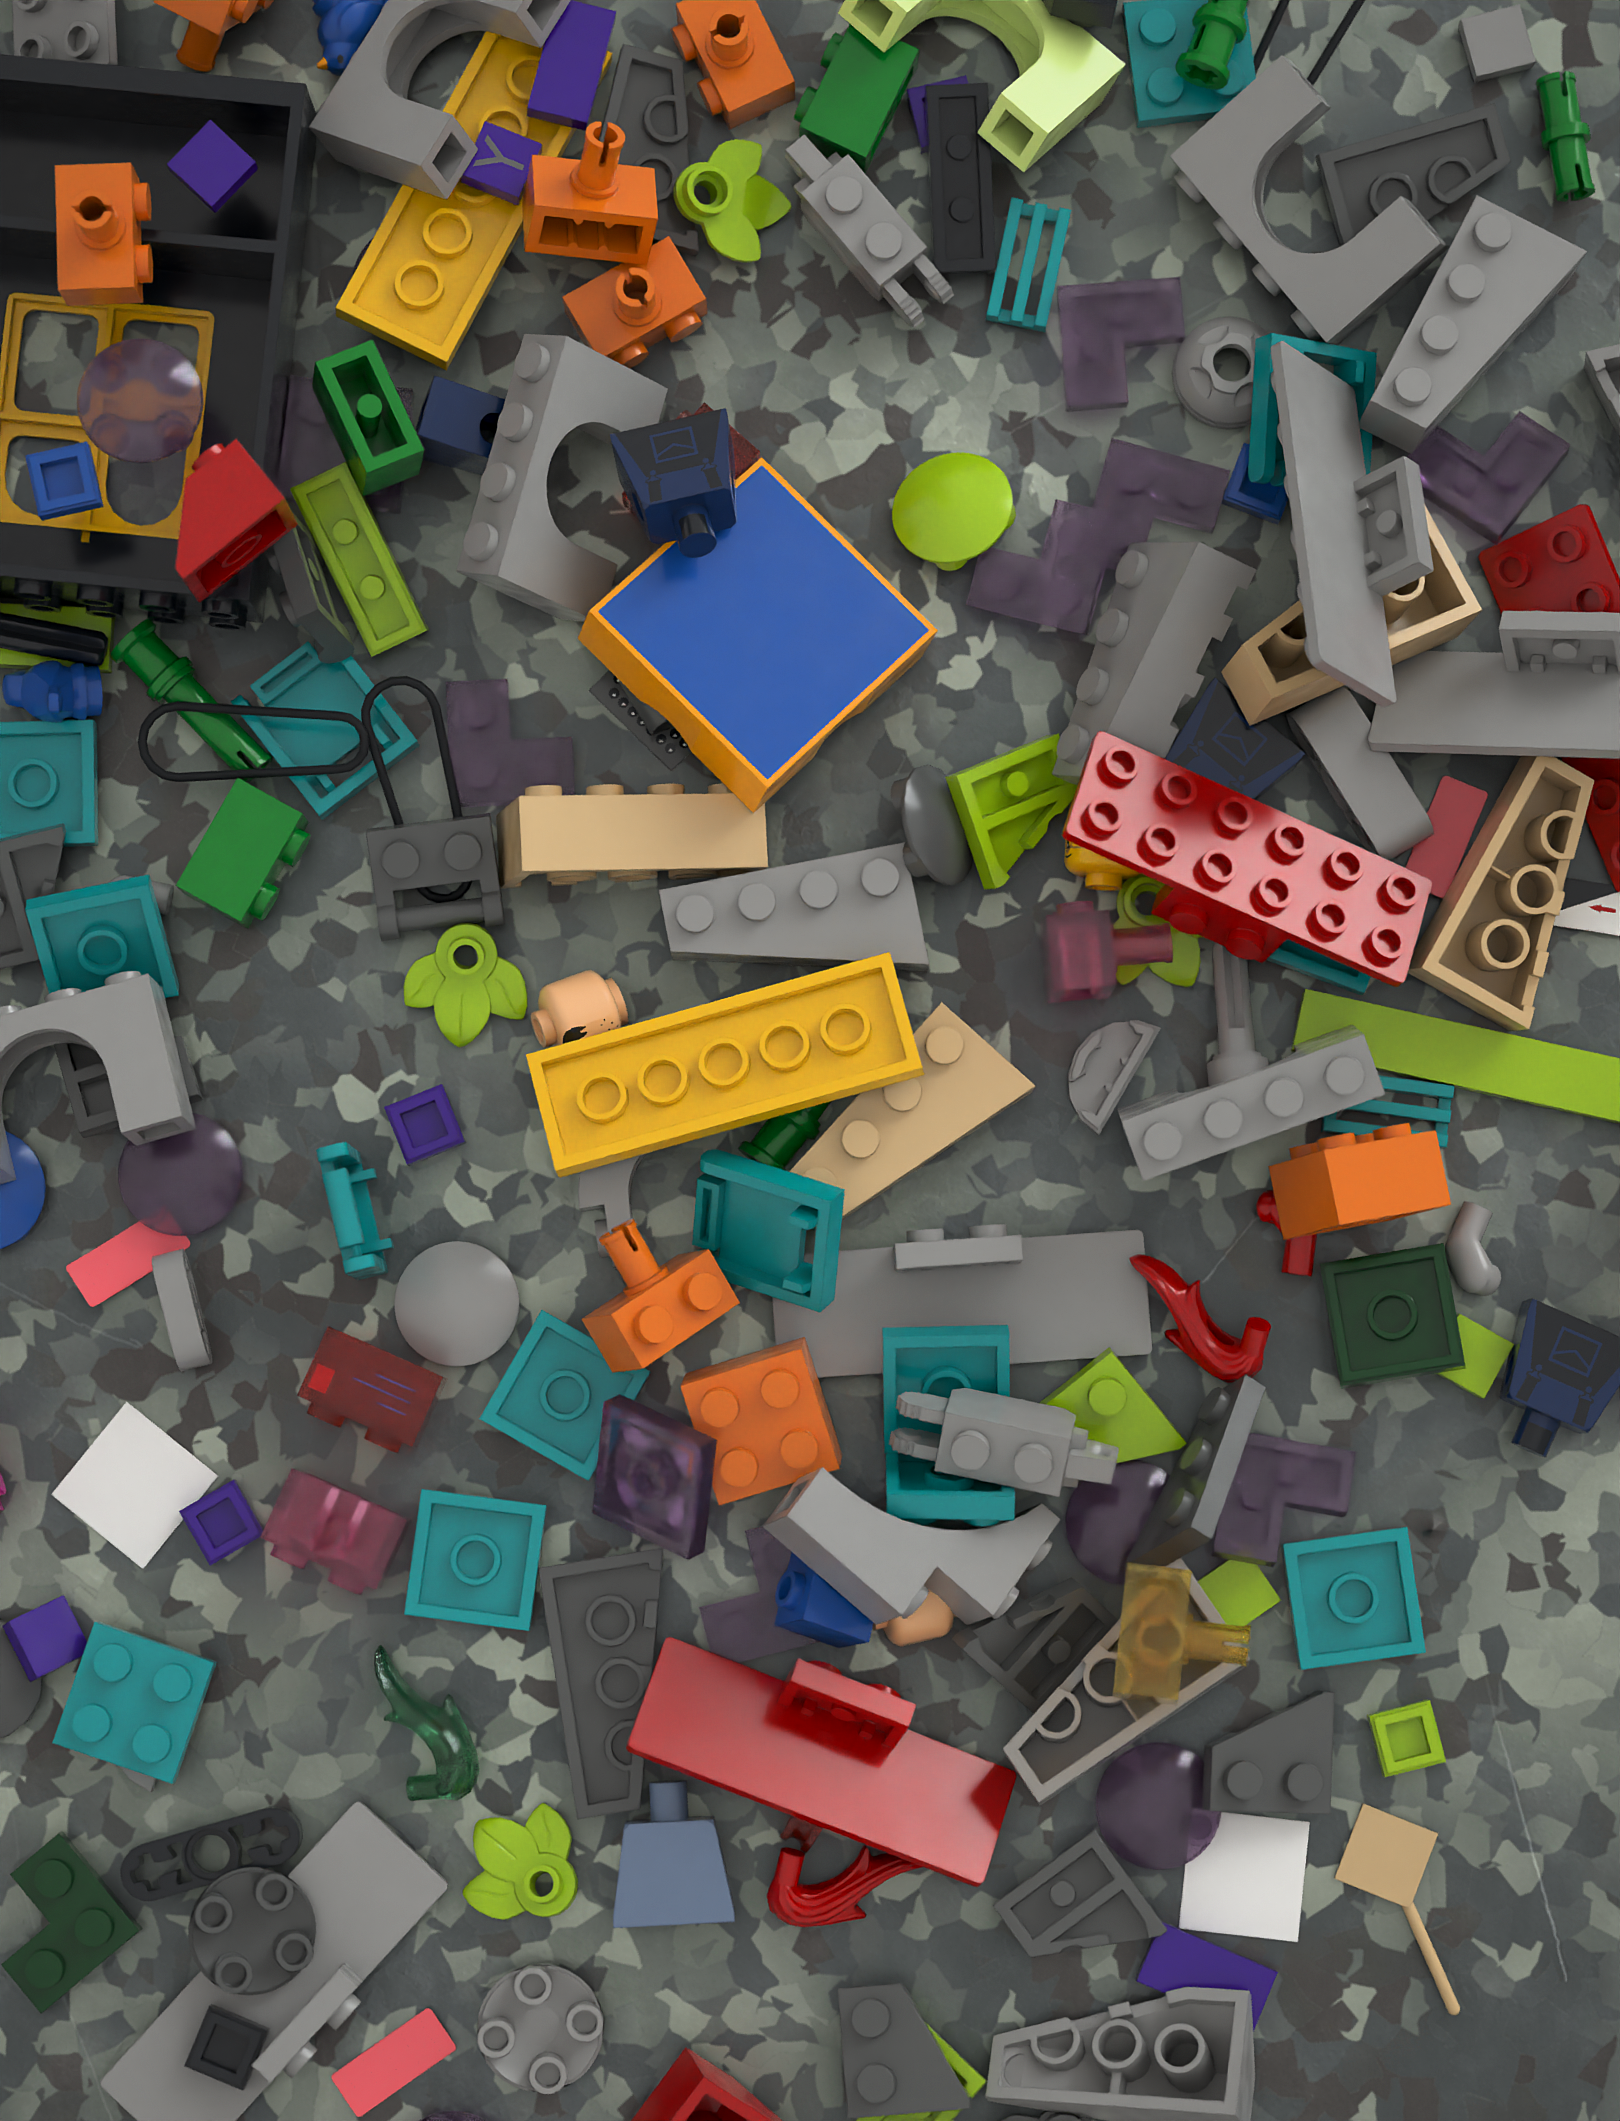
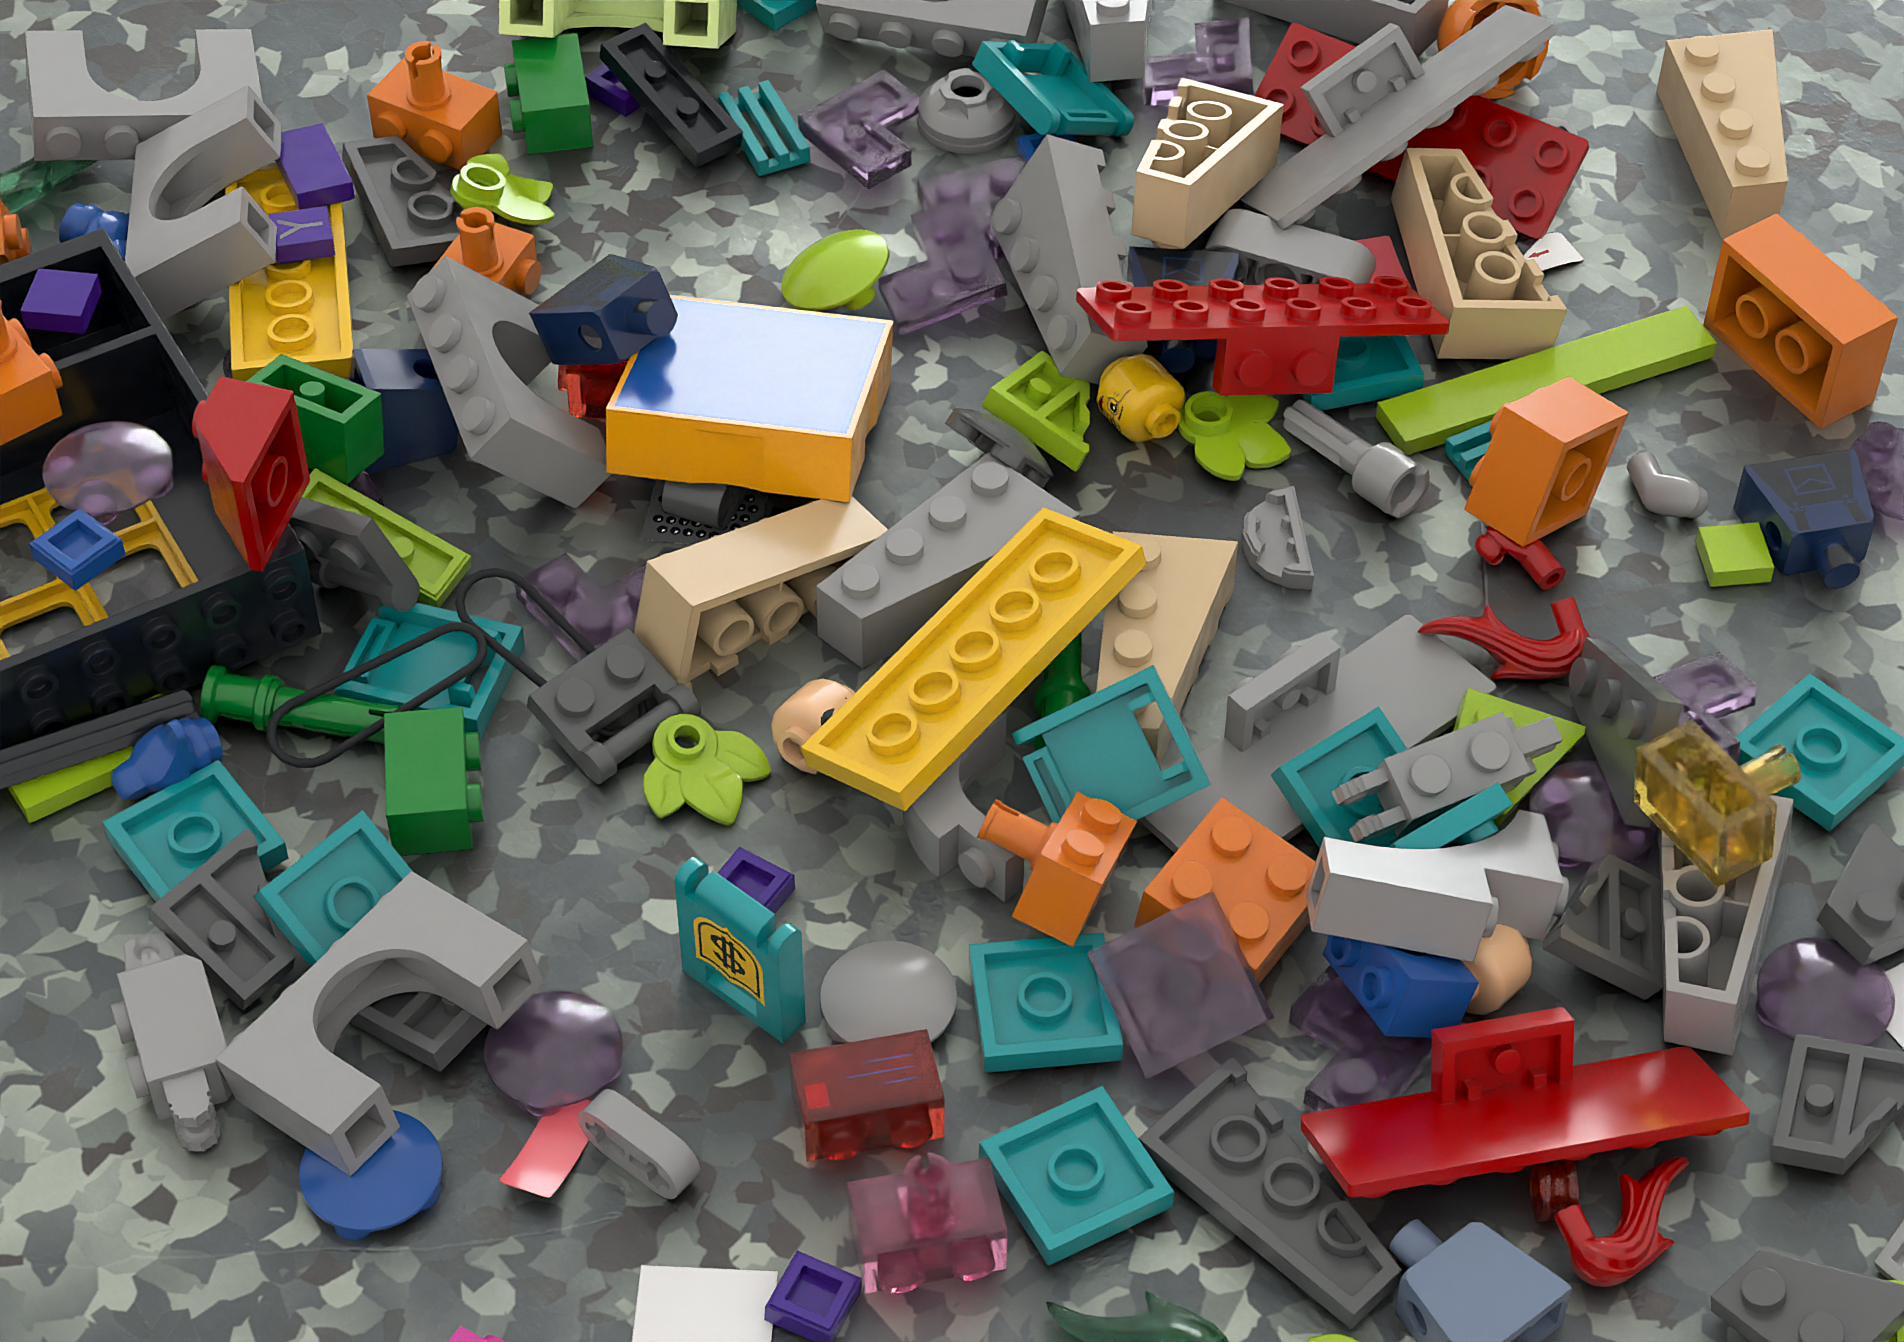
camera: 35 degrees left, 35 degrees down
orange brick [522,121,658,265] -> none
light grey hinge [785,134,954,328] -> none
clear pink brick [1040,901,1173,1004] -> none
light grey arch [1117,1025,1385,1181] -> none
light grey bracket [1270,341,1434,708] -> none
dark green plate [1320,1243,1466,1389] -> none

